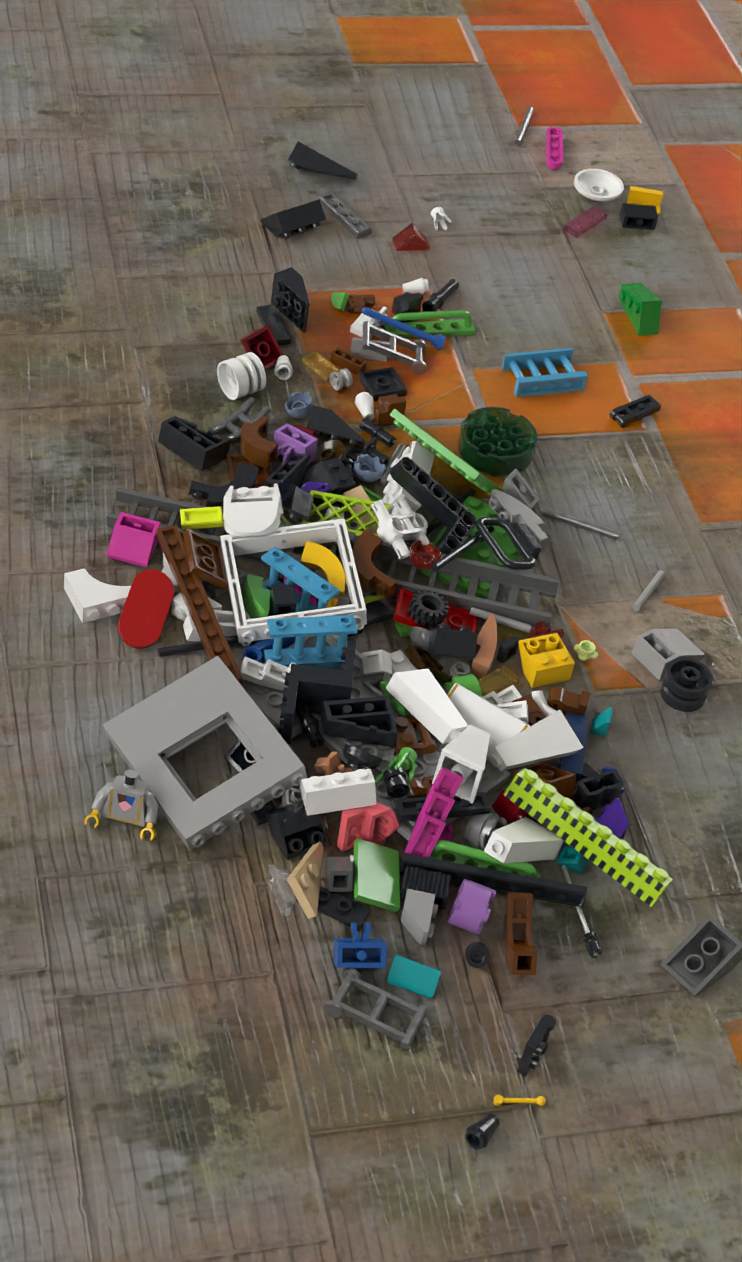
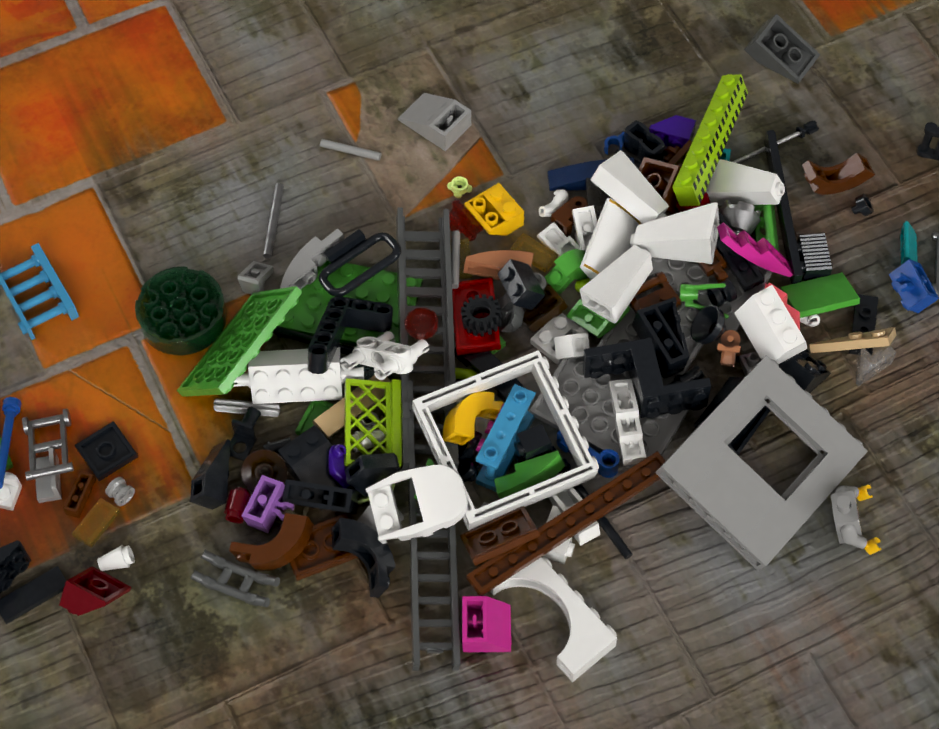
camera: 95 degrees left, 15 degrees up
red tile [117,569,174,649] -> none
black wedge [158,416,232,471] -> none
neon yellow tile [180,506,223,530] -> none
white wheel [217,352,266,400] -> none
dark azure fence [263,615,357,668] -> none
sand blue hair [285,392,314,419] -> none
dark grey brick [325,857,353,892] -> none
sand blue hair [353,454,386,483] -> none
reddish brown arch [353,529,396,599] -> none
white cone [355,392,375,420] -> none
black pin [359,417,396,448] -> none
reddish brown brick [374,394,407,427] -> none
light grey slope [401,889,438,946] -> none
black bar [431,525,494,572] -> none
medium lavender brick [448,879,496,935] -> none
black tile [497,635,520,663] -> none
reddish brown leg [547,687,590,716] -> none
teal slope [590,707,613,737] -> none
black plate [609,395,661,428] -> none
black wheel [660,658,713,712] -> none

